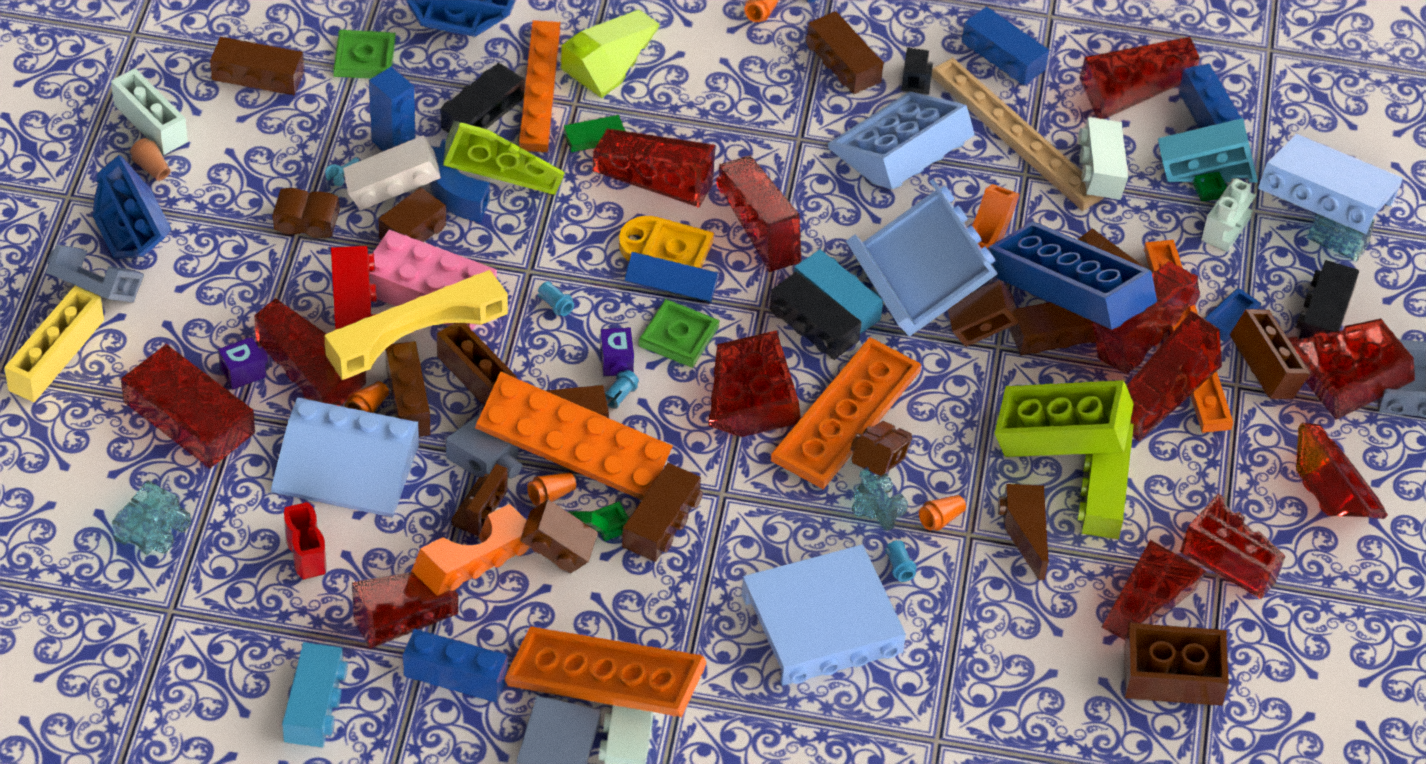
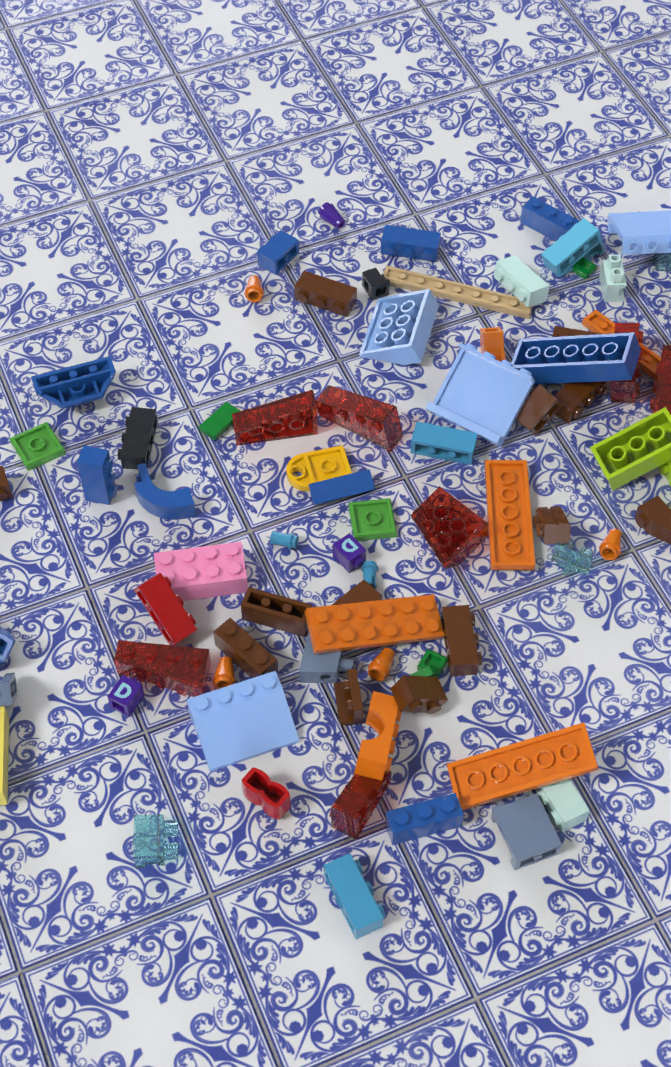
camera: 30 degrees left, 5 degrees up
clear red brick [121,344,255,469] -> none
reddish brown brick [272,188,340,238] -> none
light yellow arch [324,270,508,380] -> none
medium azure hand [325,157,359,186] -> none
white brick [343,135,441,211] -> none
reddish brown brick [378,187,446,242] -> none
lime wedge [443,121,564,195] -> none
orange plate [519,20,561,152] -> none
wedge [561,9,660,98] -> none
light blue panel [741,544,906,686] -> none
black brick [769,272,861,360] -> none
dark azure pin [885,540,917,582] -> none
clear red wedge [1079,36,1200,119] -> none
blue tile [1202,288,1262,342] -> none

